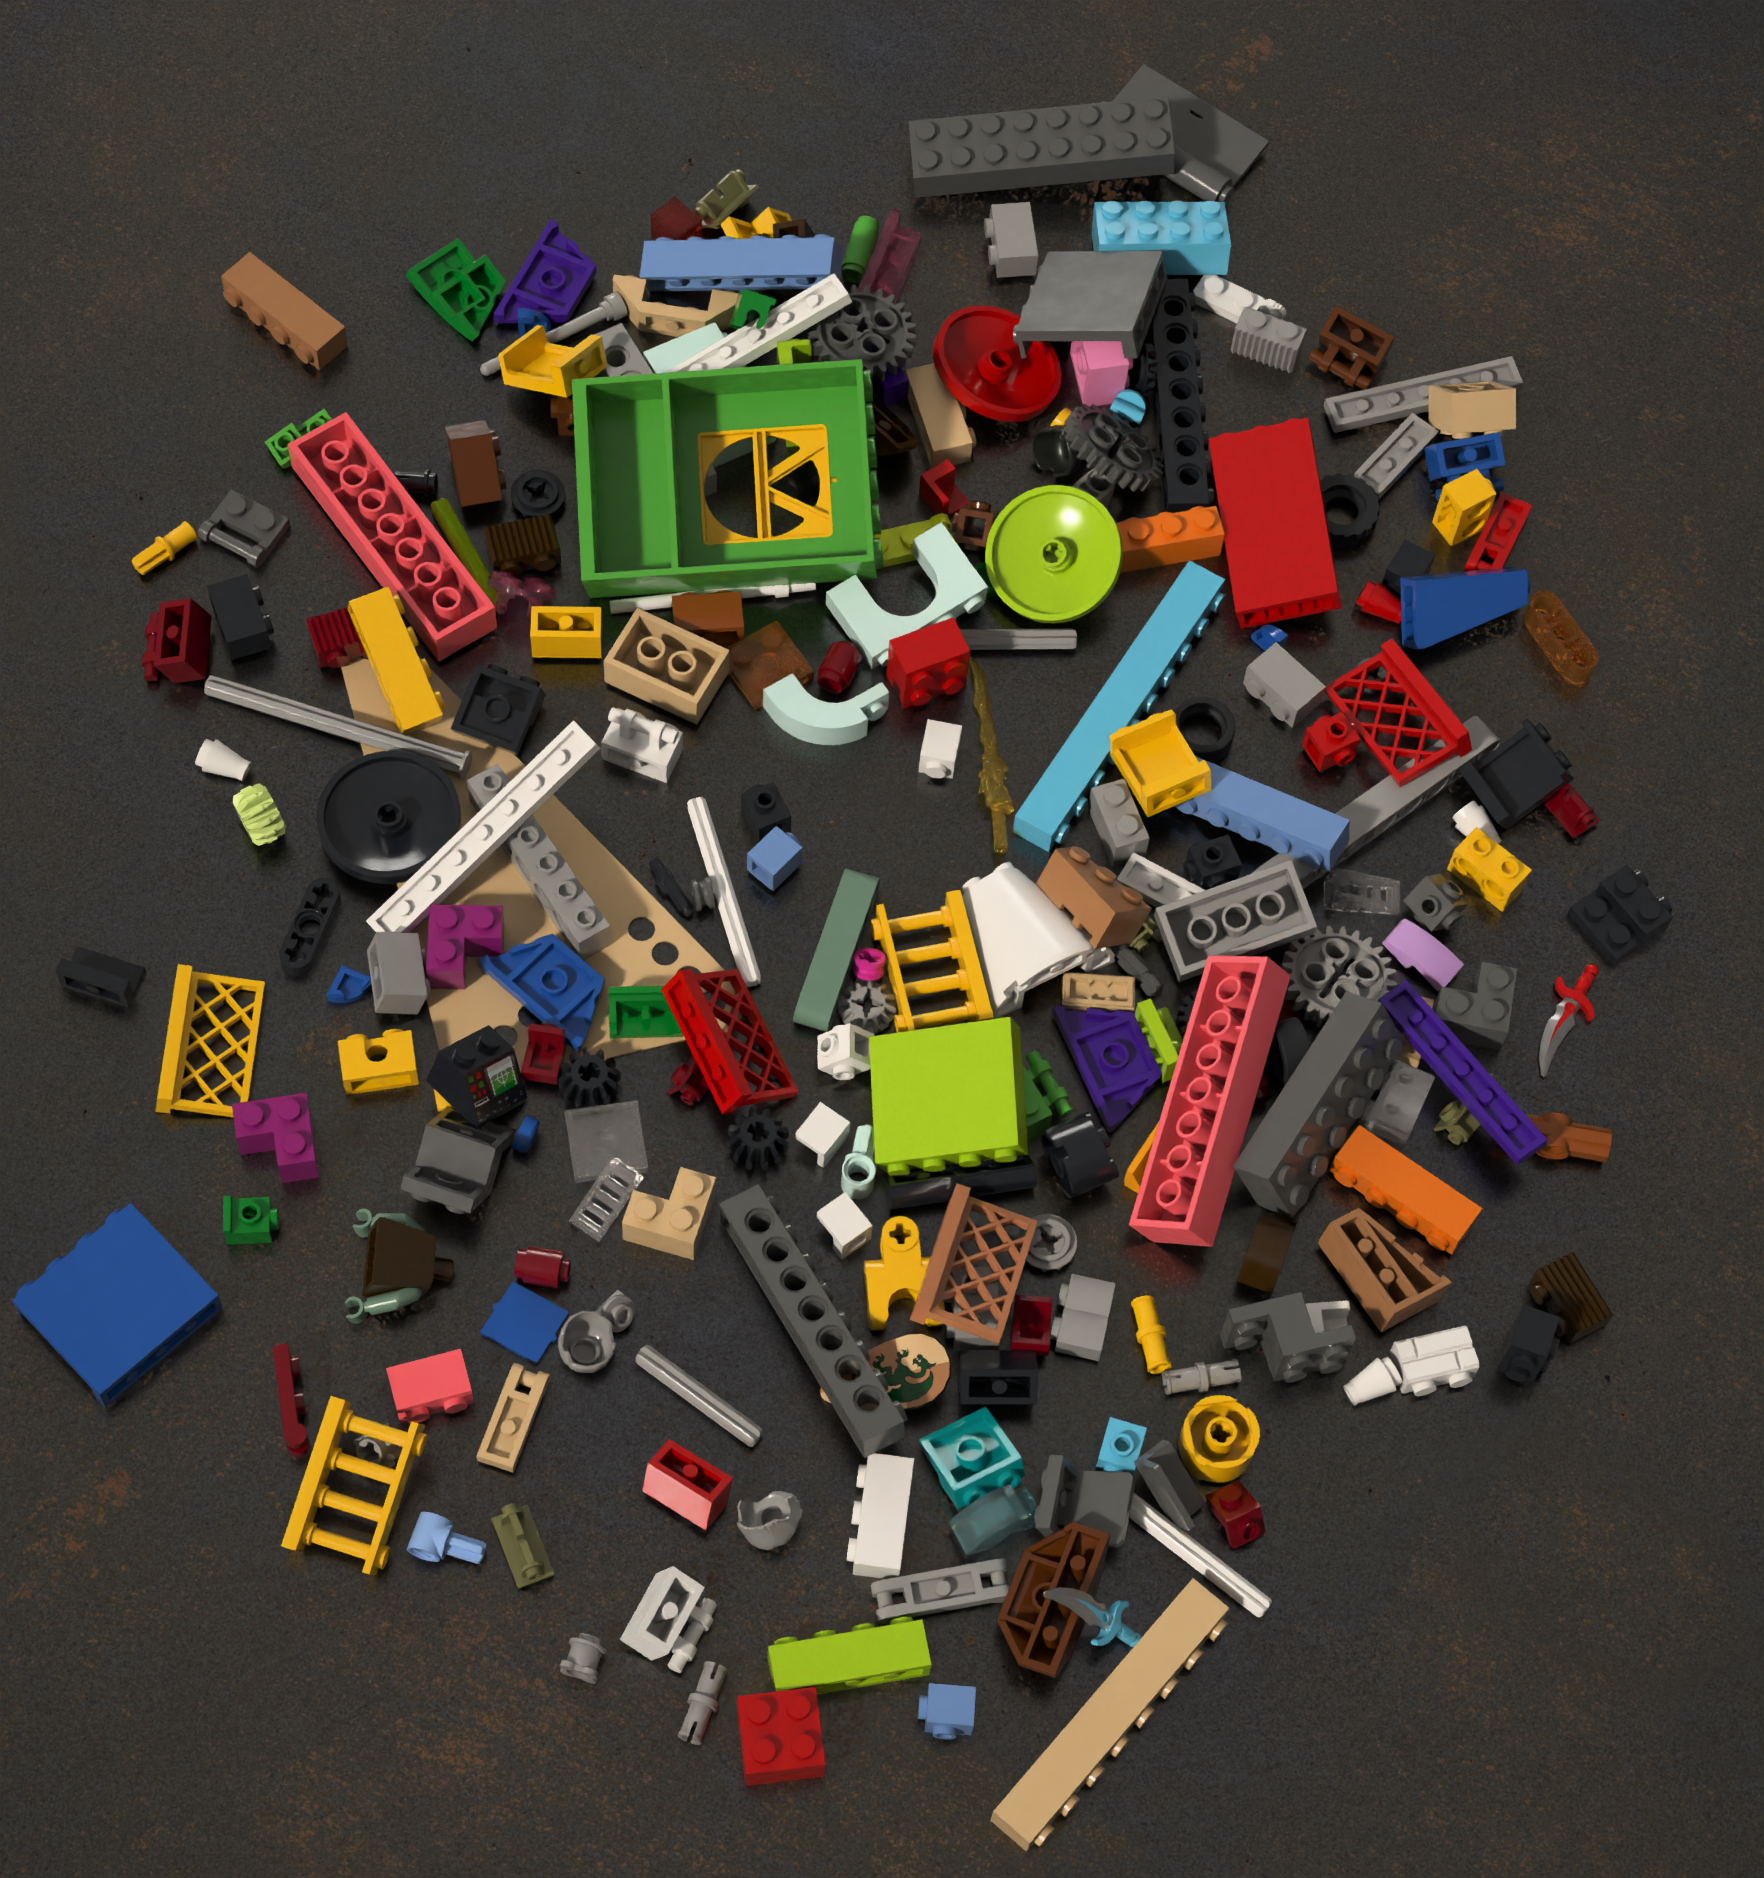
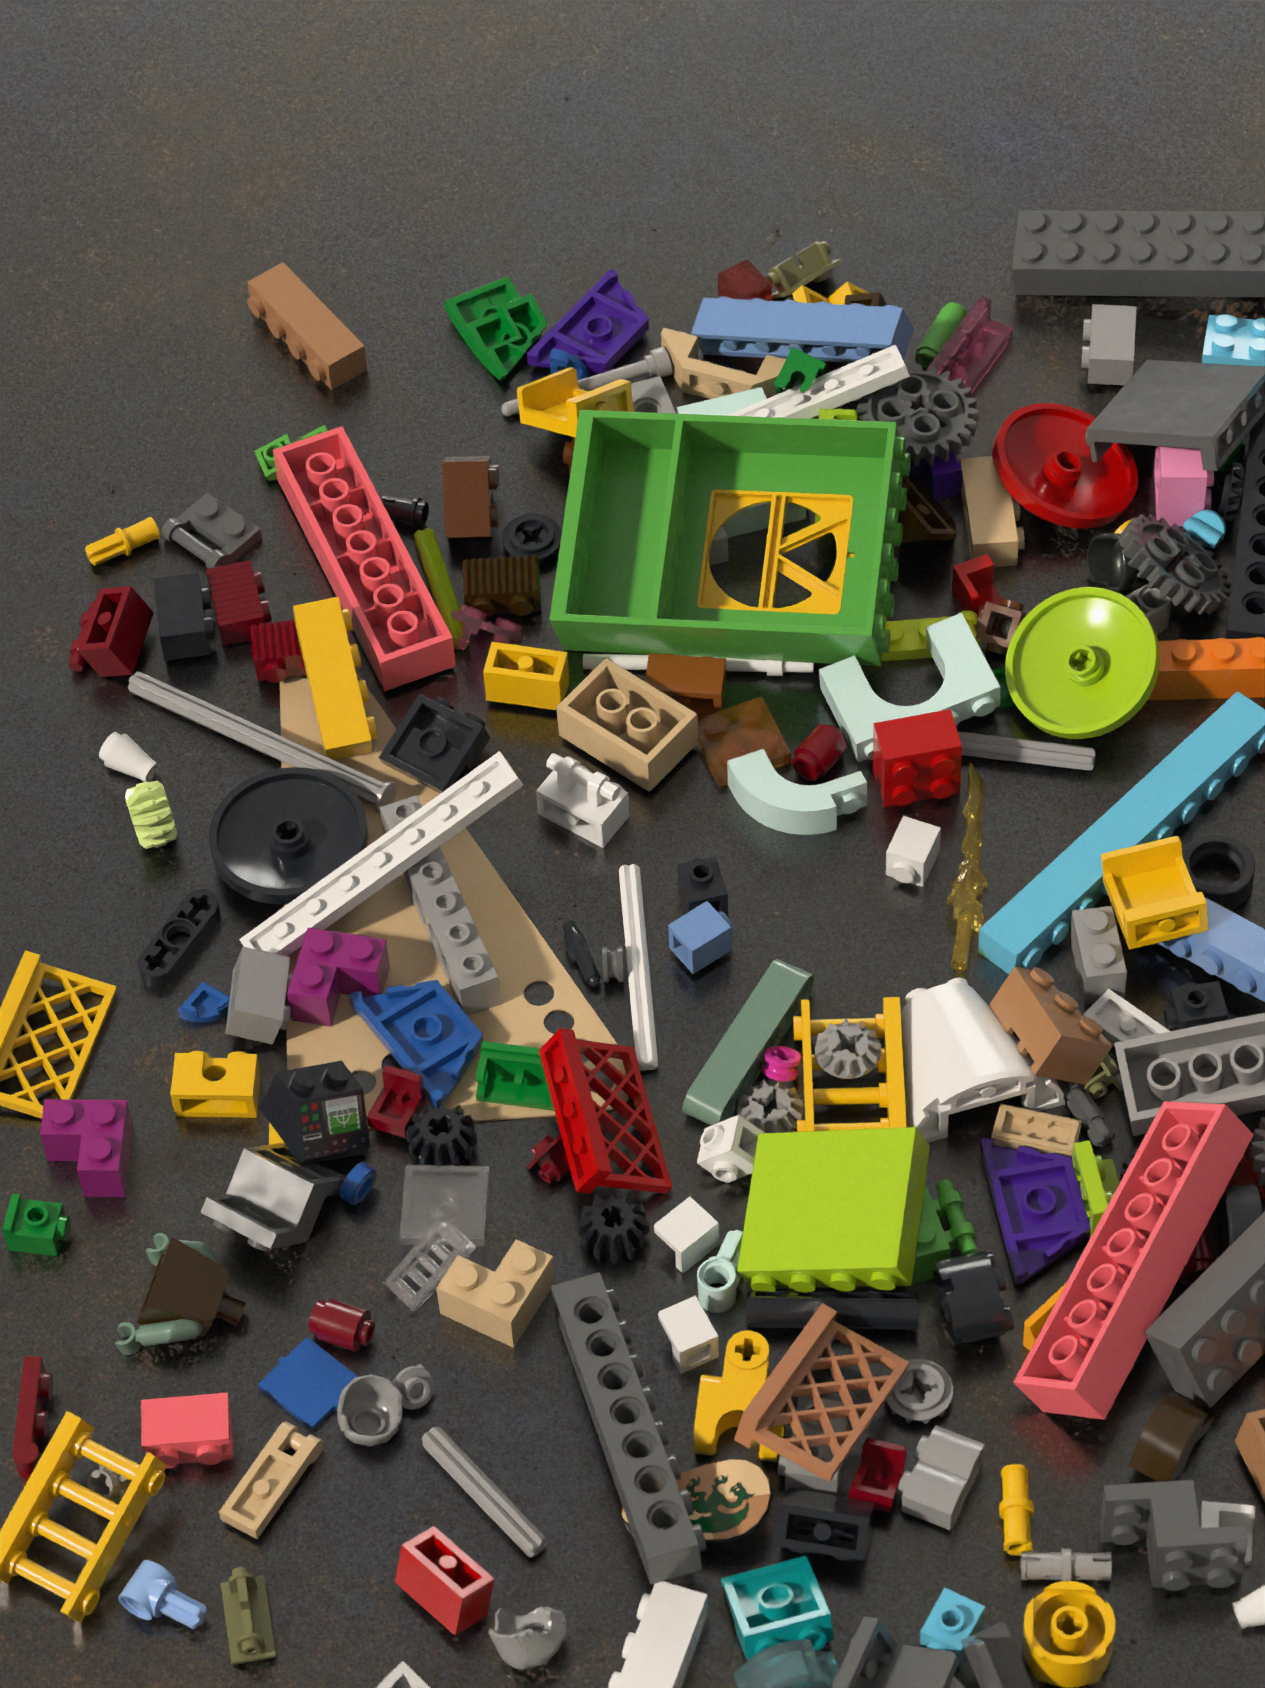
camera: 20 degrees right, 10 degrees down
none -> dark red brick [206,560,272,647]
none -> light grey gear [815,1018,881,1079]

